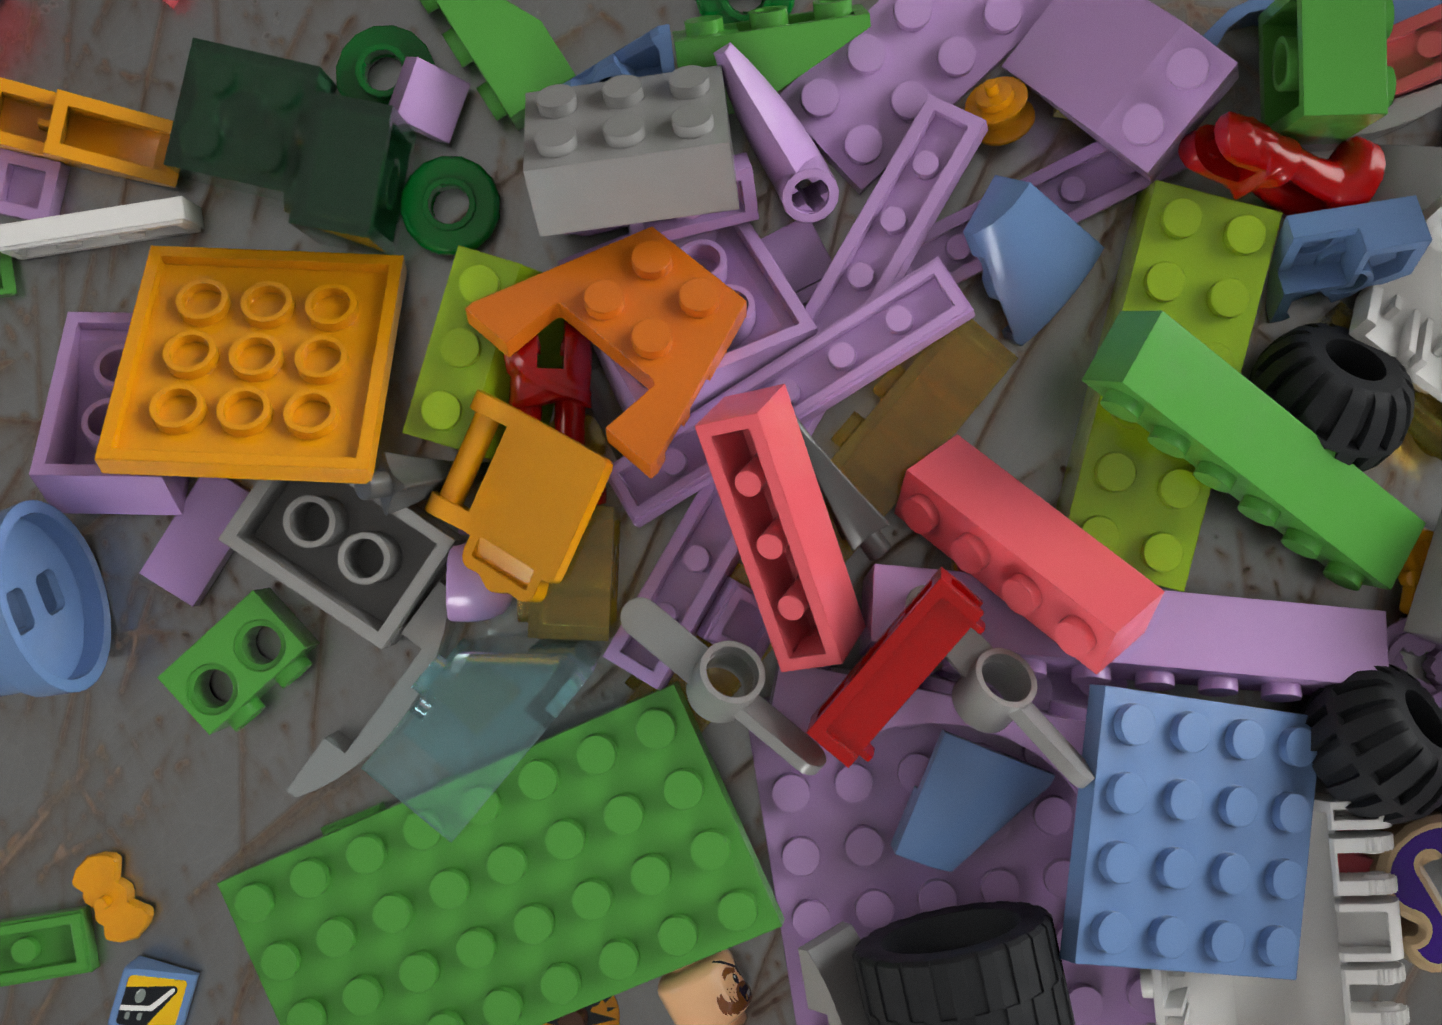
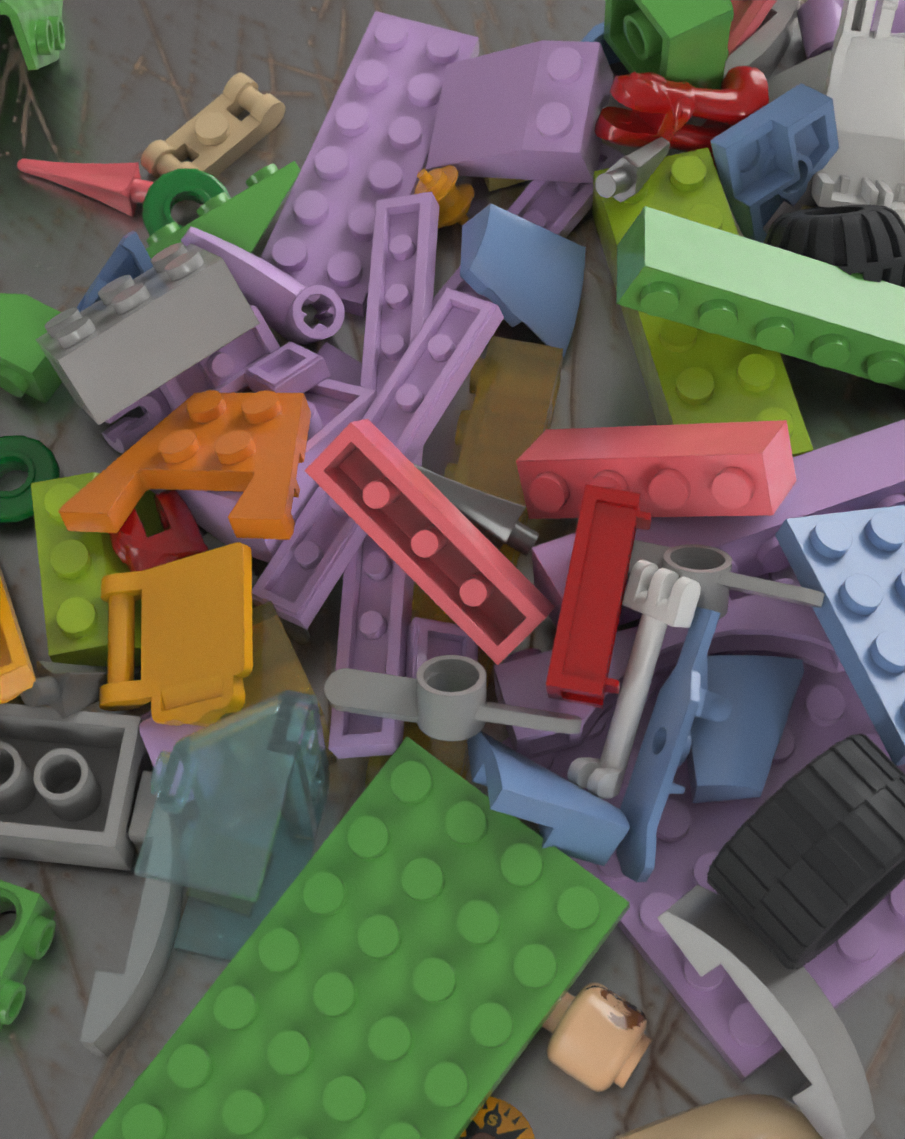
camera: 25 degrees left, 25 degrees down
none -> lavender tile [244,341,330,393]
none -> medium blue slope [467,731,630,866]
none -> white hinge [567,560,701,799]
none -> flat silver bar [595,137,670,202]
none -> medium blue piece [616,607,732,882]

